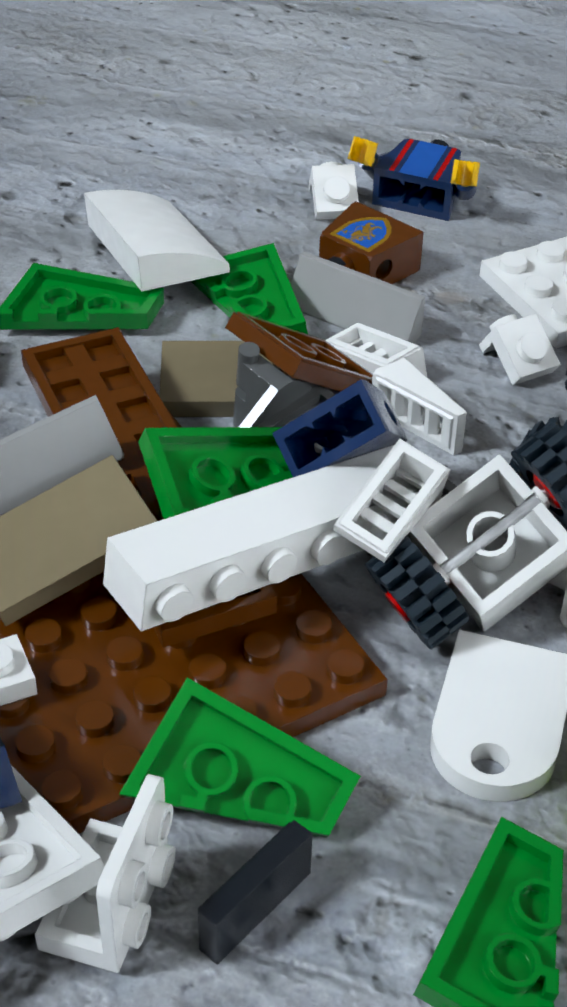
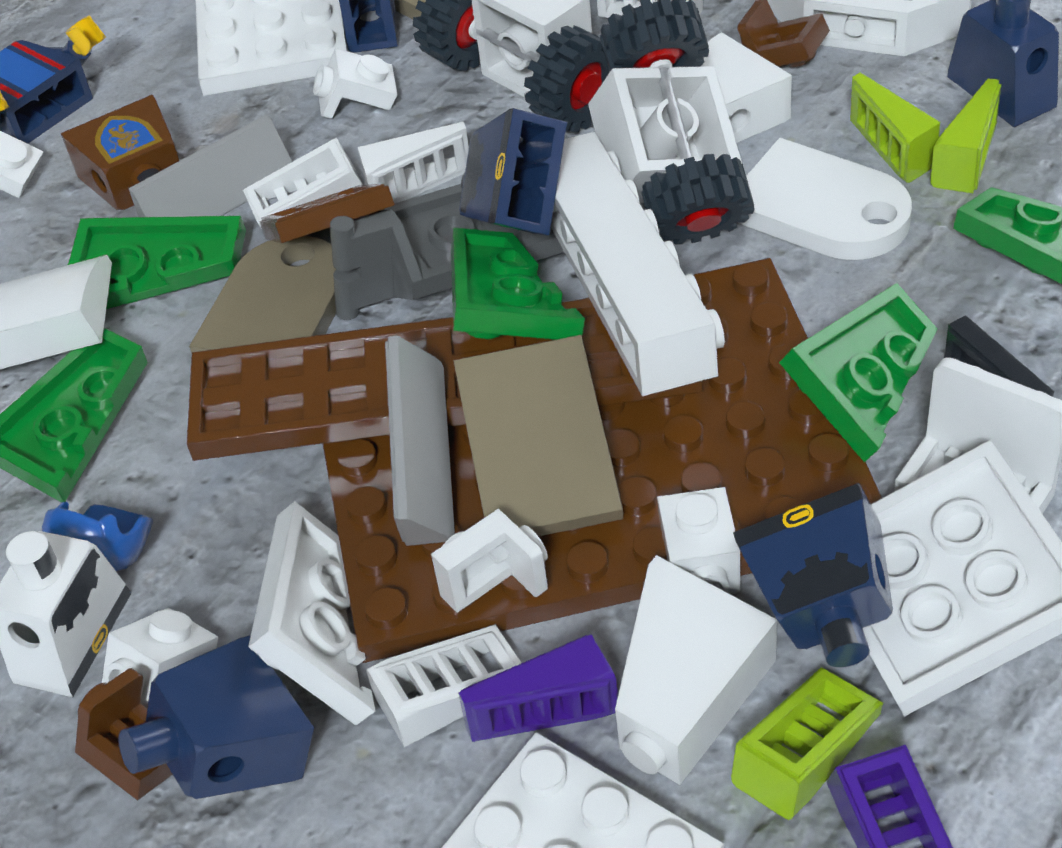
camera: 65 degrees left, 5 degrees up
white slope [333,439,450,562] -> none

